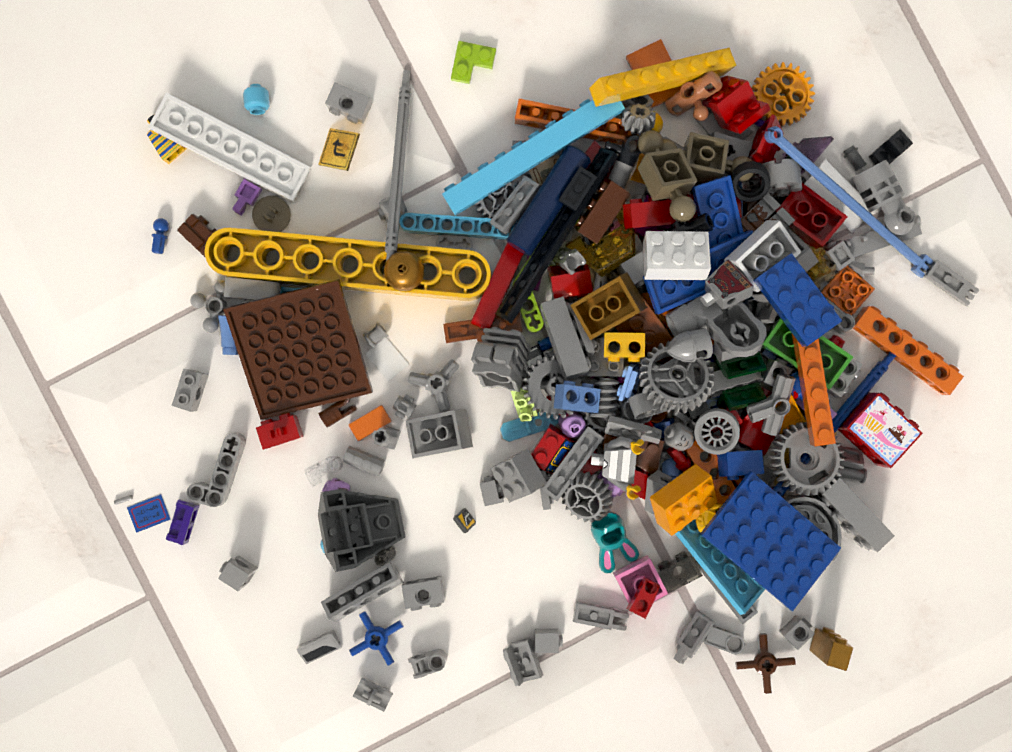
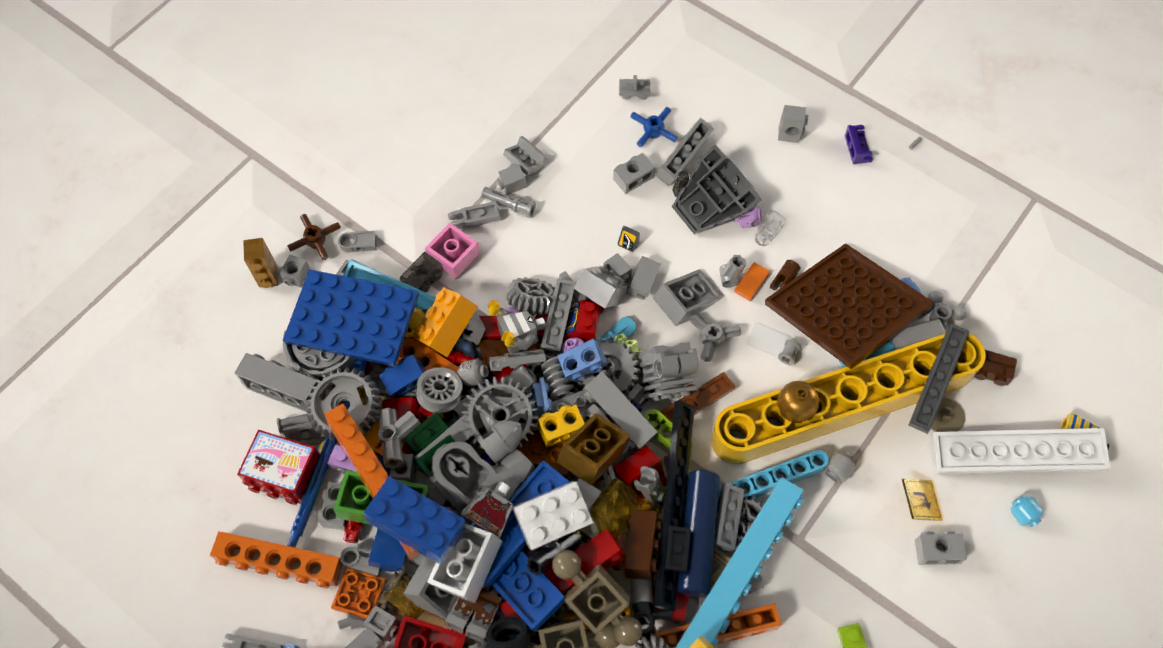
camera: 160 degrees right, 25 degrees down
blue sticker [127,494,171,533] -> none
blue axle [151,218,169,254] -> none
light grey brick [172,368,209,412] -> none
light grey beam [187,433,246,507] -> none
medium lavender plate [232,179,262,216] -> none
red brick [256,413,304,450] -> none
light grey slope [296,630,342,664] -> none
light grey axle [343,446,386,476] -> none
light grey axle [385,70,411,260] -> none
light grey gear [393,394,417,419] -> none
light grey piece [408,649,447,679] -> none
light grey beam [436,235,473,250] -> none
red beam [471,242,524,329] -> none
teal piece [591,512,639,573] -> none
red leg [626,577,660,619] -> none
light grey hinge [673,611,715,664] -> none
none -> light grey pin [481,187,536,218]
none -> light grey hinge [626,256,661,300]
none -> dark grey tile [908,323,969,434]

